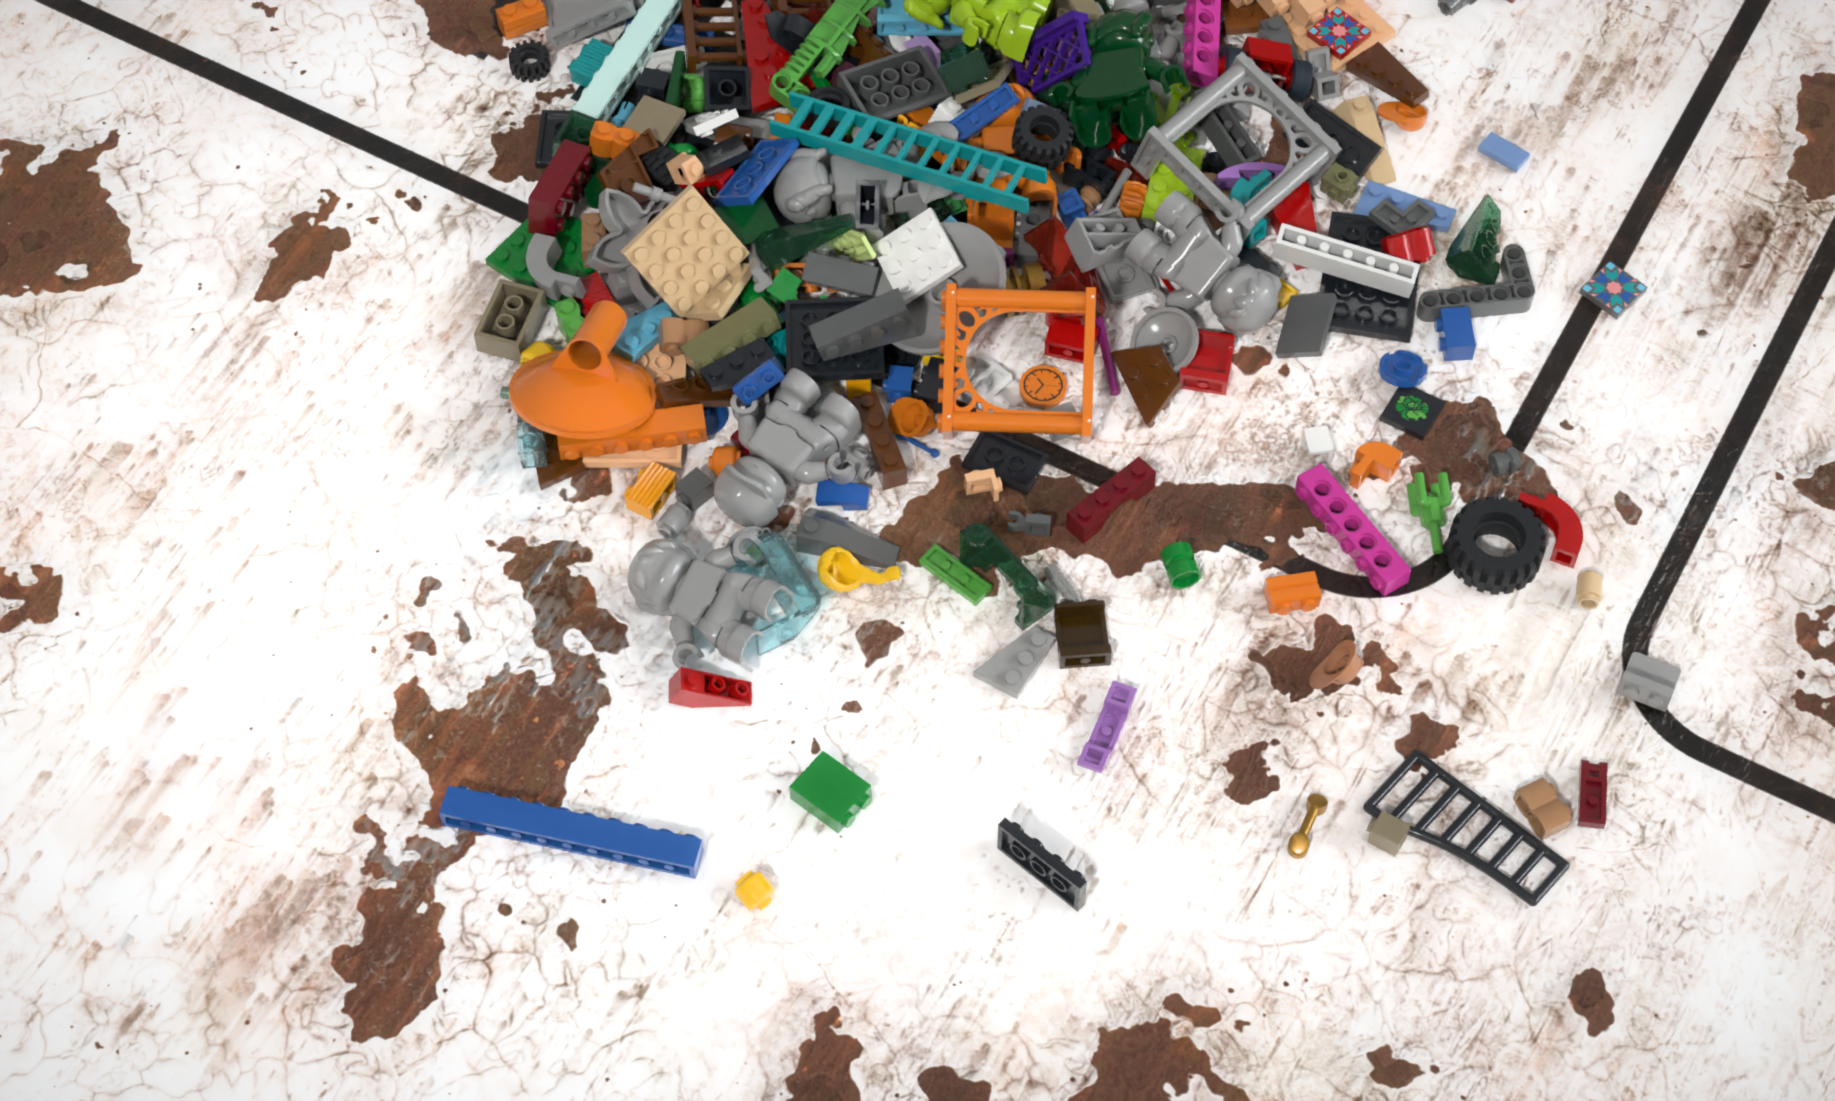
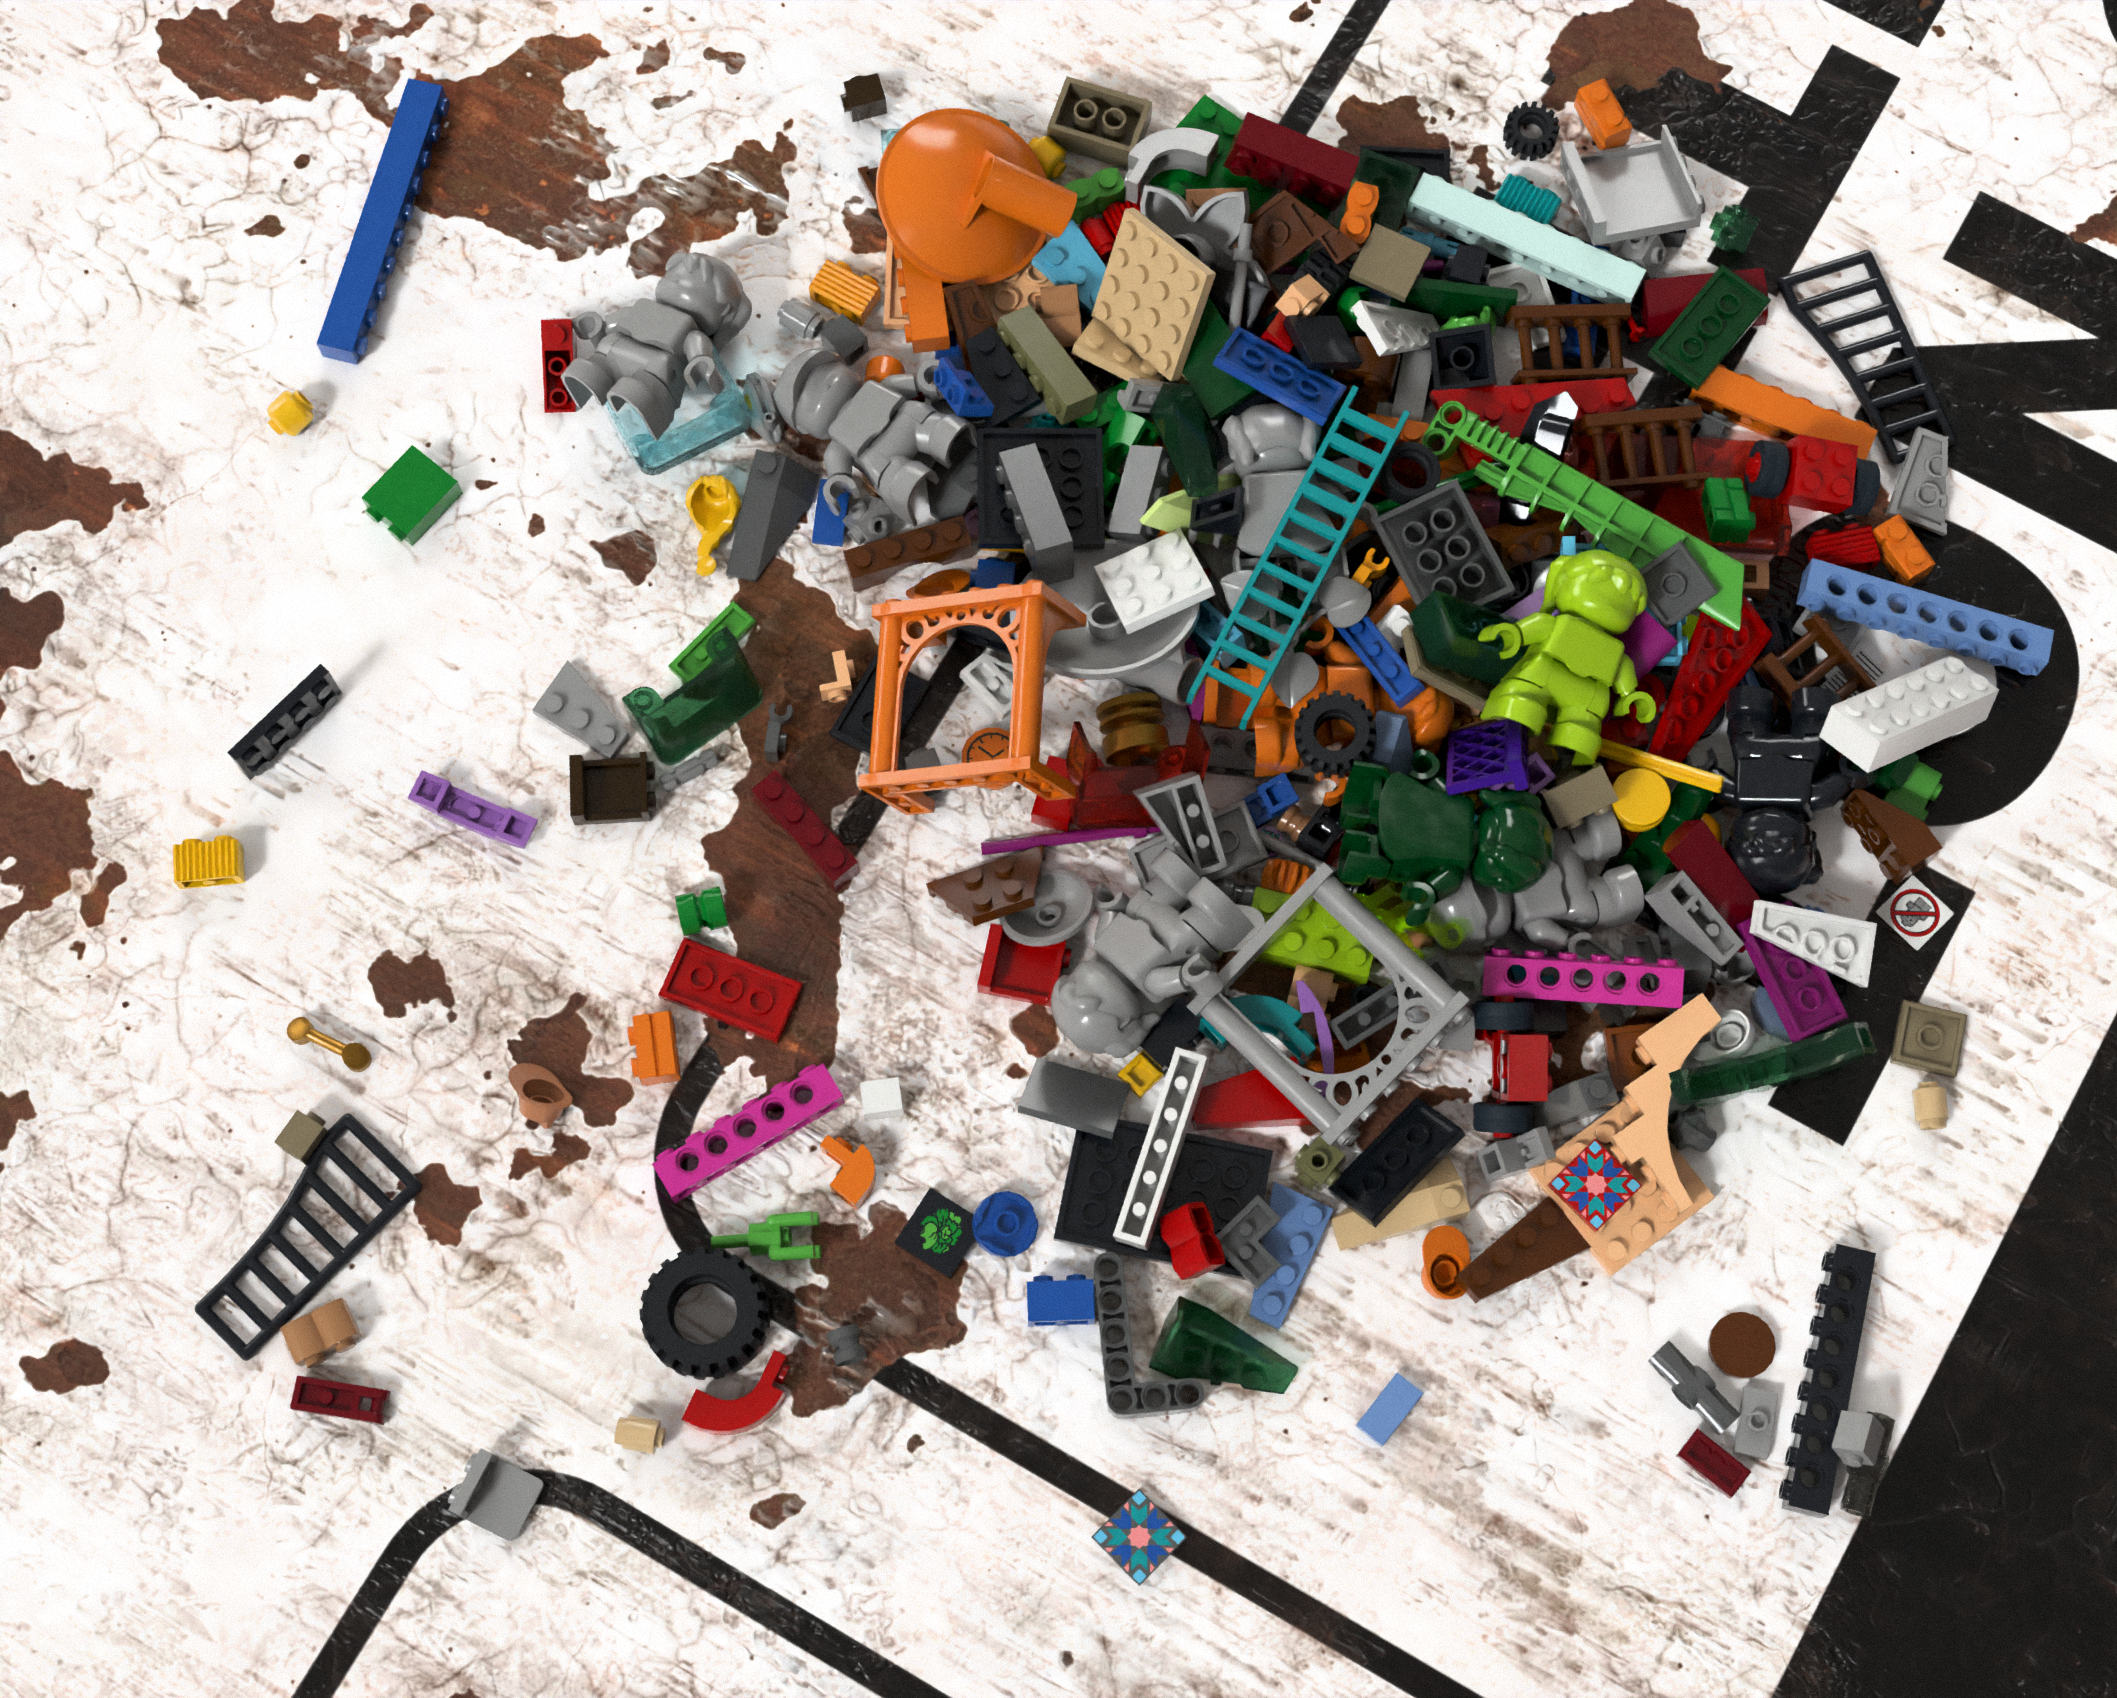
camera: 90 degrees right, 15 degrees up
none -> yellow brick [173,835,245,889]
none -> red tile [658,937,803,1044]
none -> dark brown brick [840,73,887,122]

